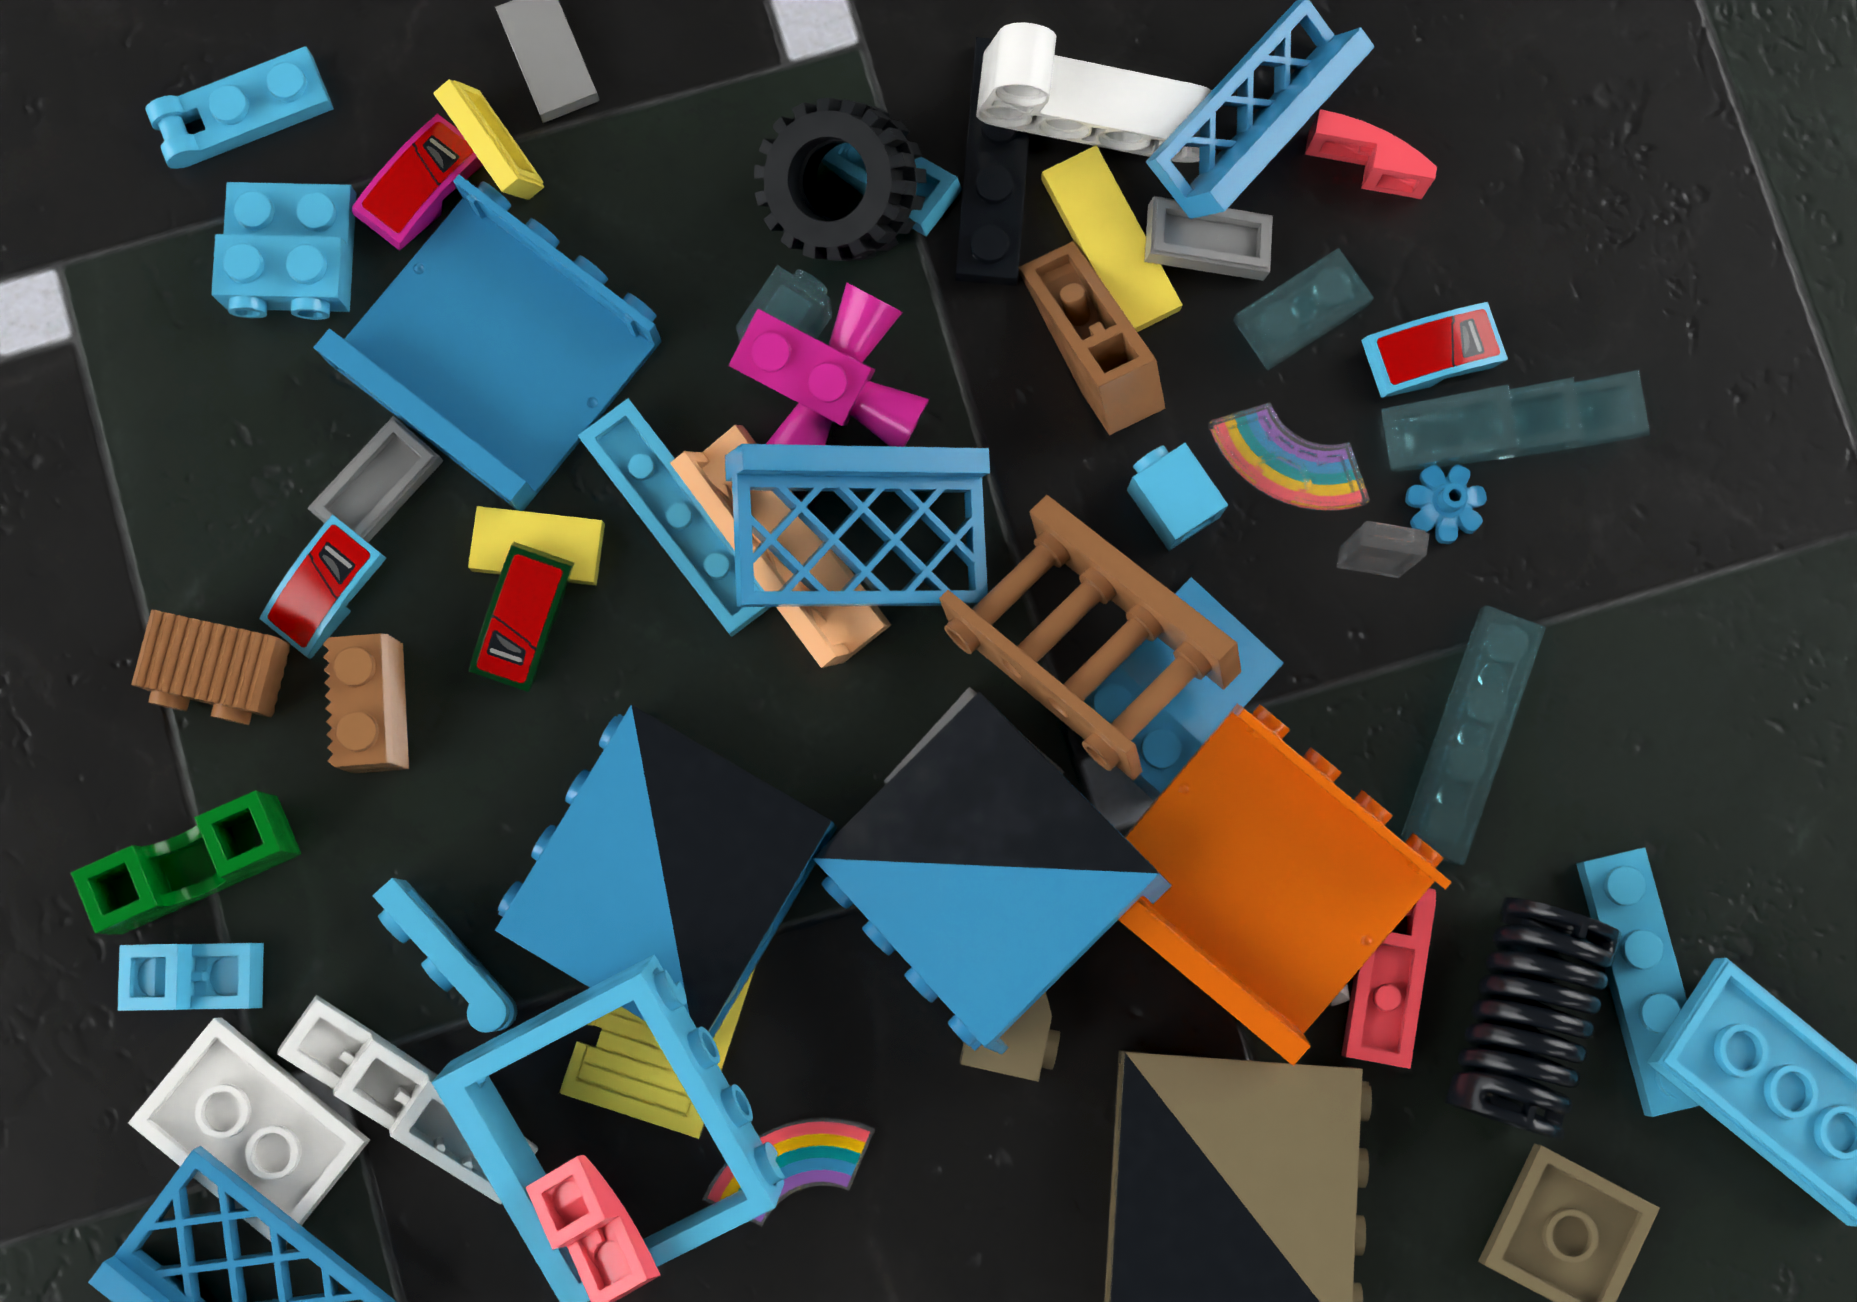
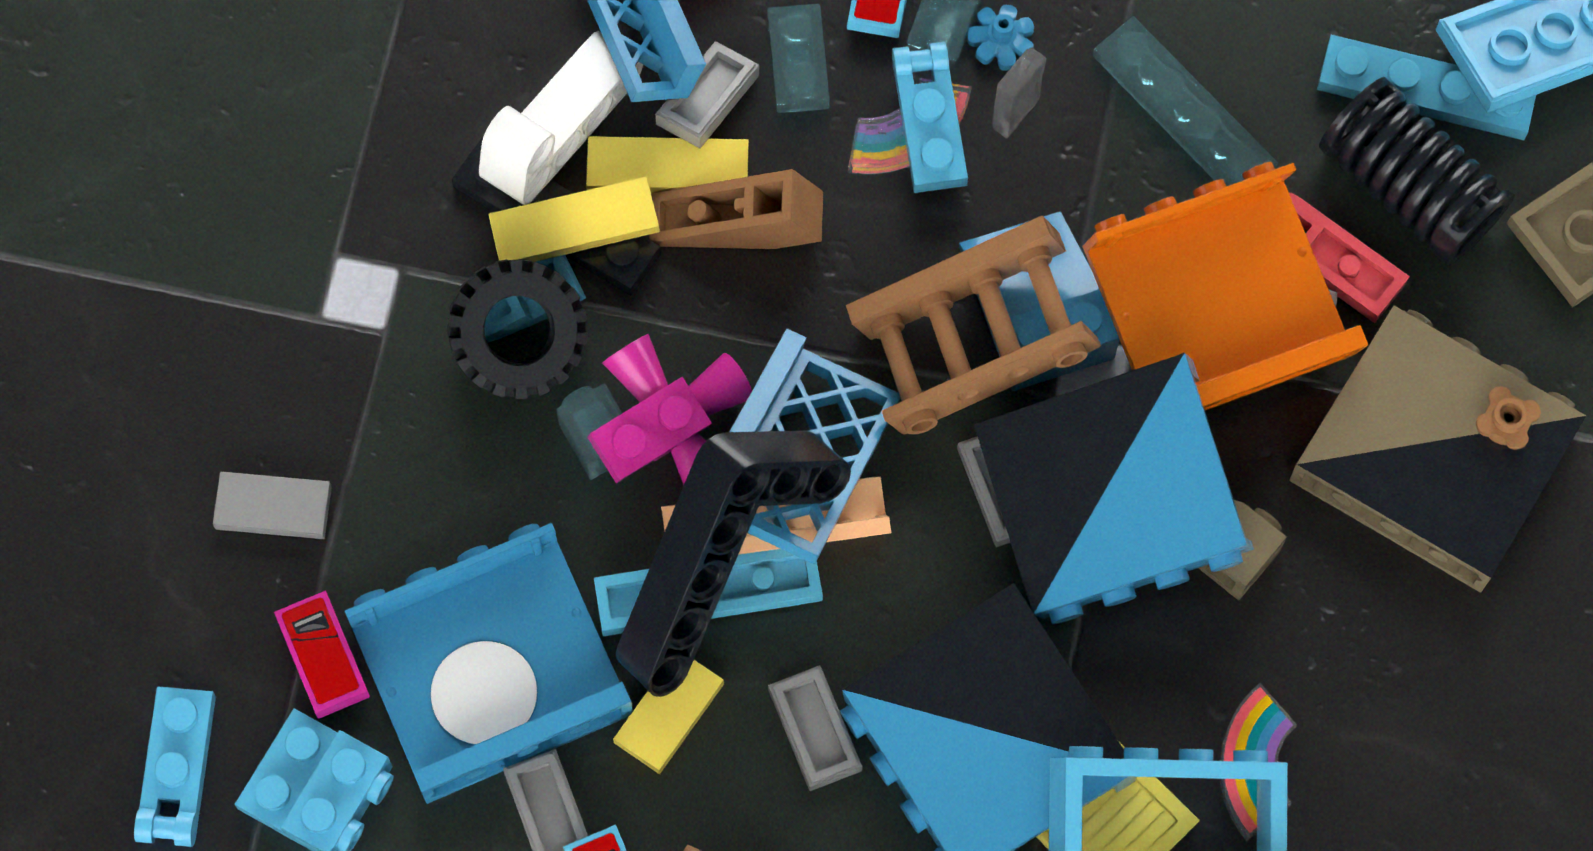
camera: 60 degrees left, 10 degrees down
light yellow tile [433,79,544,200] -> none
slope [468,542,574,692] -> none
medium azure brick [1127,443,1228,551] -> none
none -> white sticker [431,641,537,744]
none -> light yellow tile [488,176,660,262]
none -> black beam [616,431,851,697]
none -> light grey tile [768,665,862,791]
none -> medium azure plate [892,41,968,193]
none -> medium nougat plate [1476,386,1541,450]

